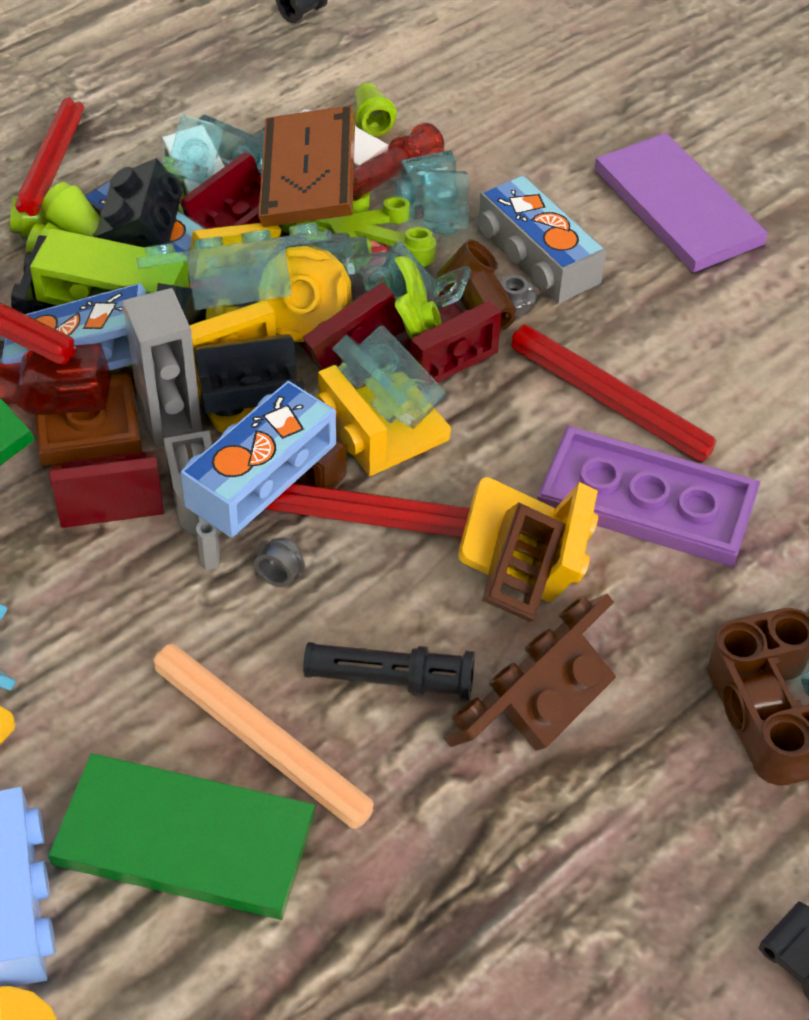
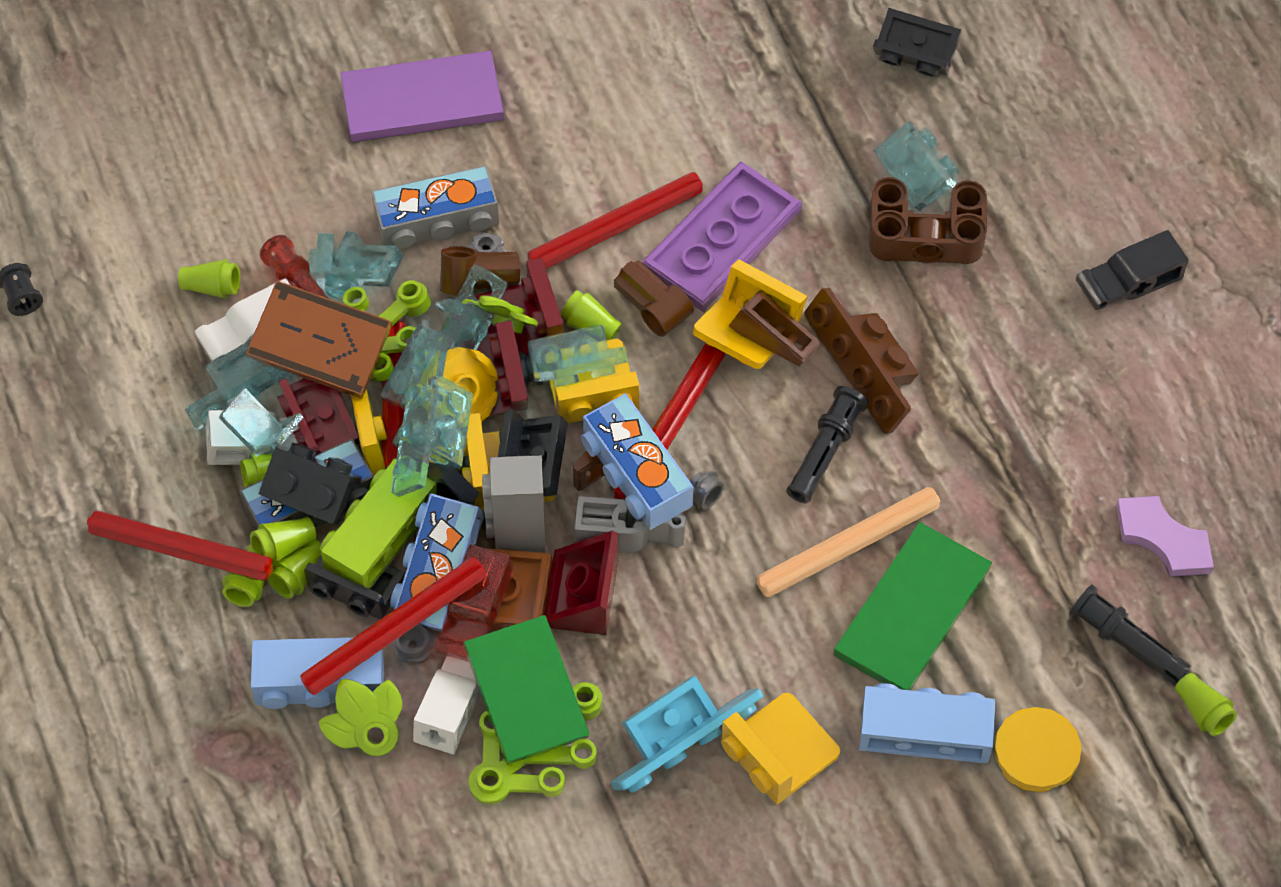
camera: 70 degrees left, 10 degrees up
none -> lime cone [560,290,622,341]
none -> reddish brown piece [614,260,694,337]

